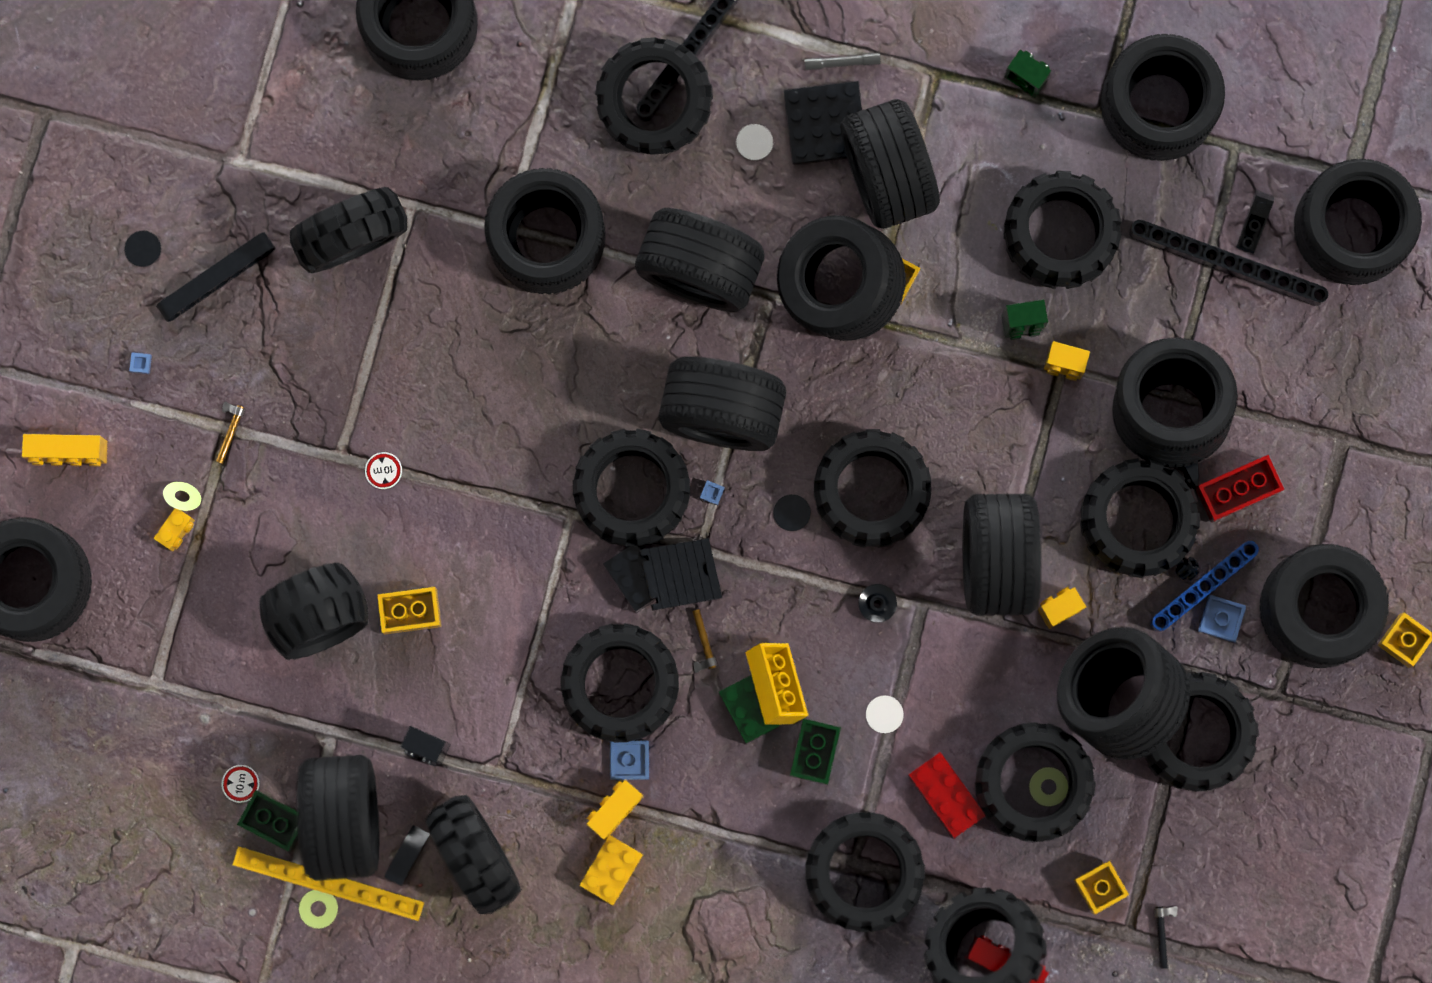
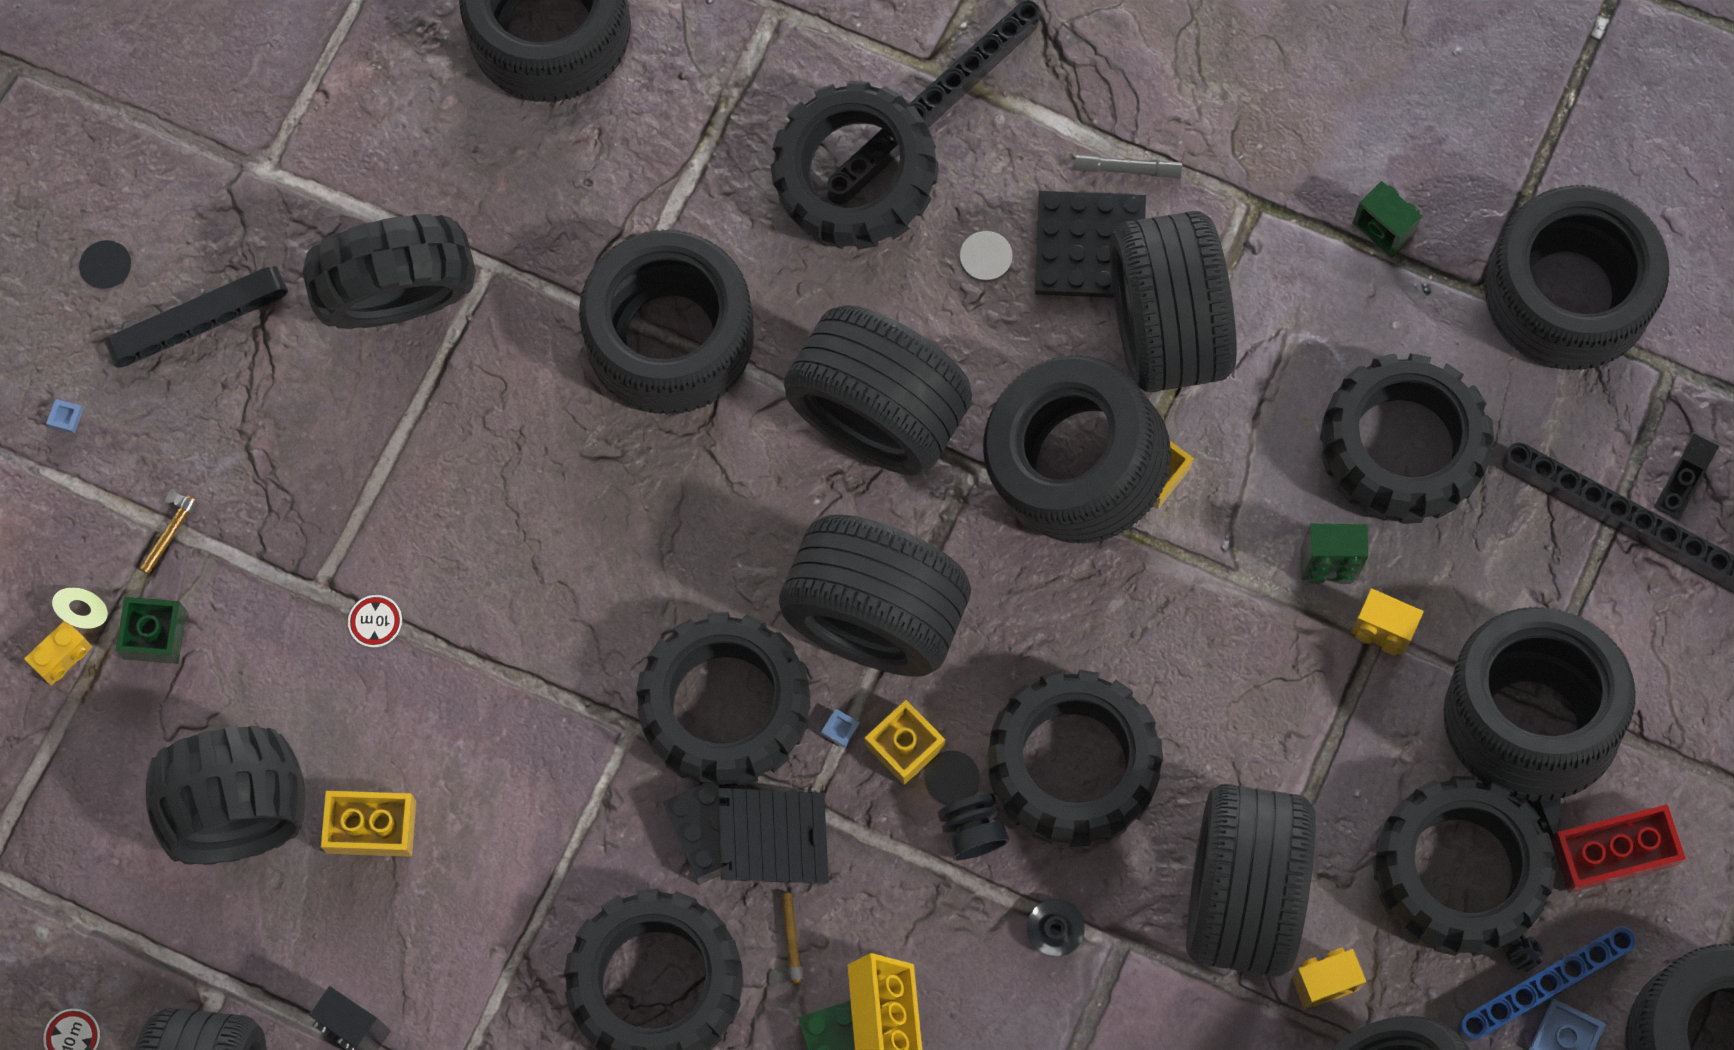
camera: 10 degrees right, 10 degrees down
none -> dark green brick [115,597,187,664]
none -> yellow brick [865,700,945,785]
none -> black wheel [938,793,1009,861]

